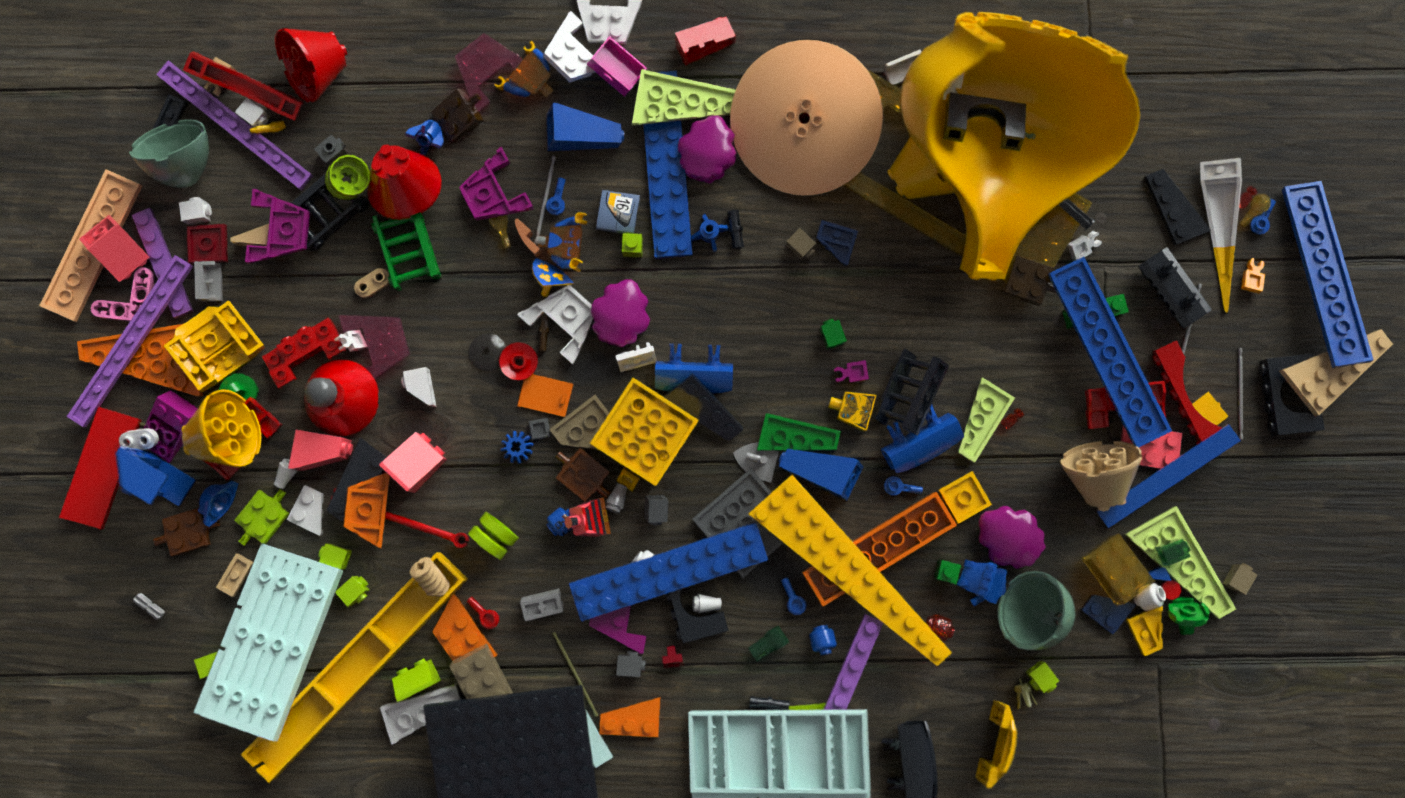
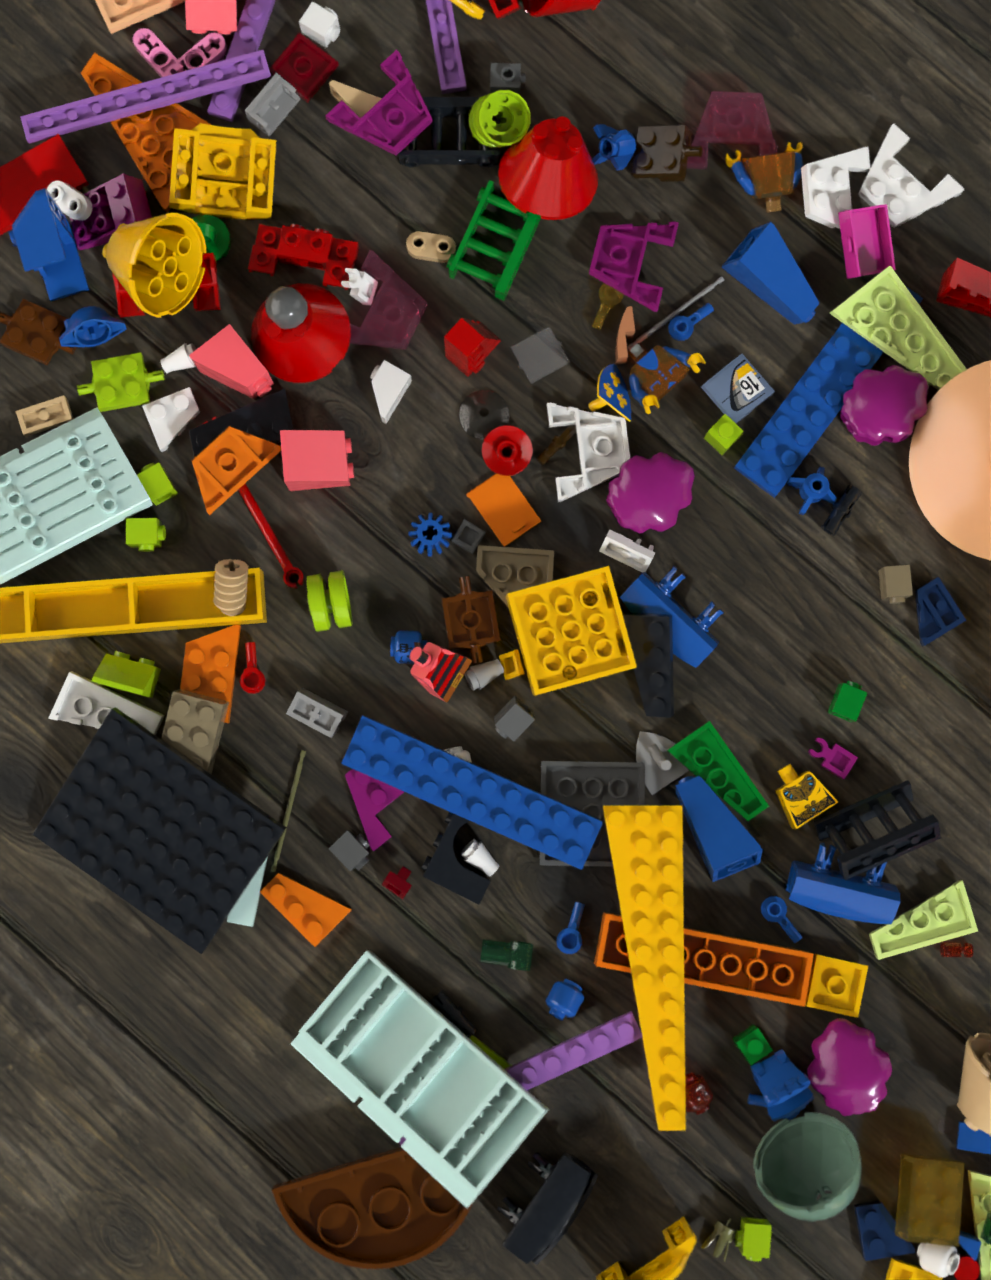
camera: 35 degrees right, 0 degrees up
none -> red wedge [444,318,501,377]
none -> clear piece [511,327,569,384]

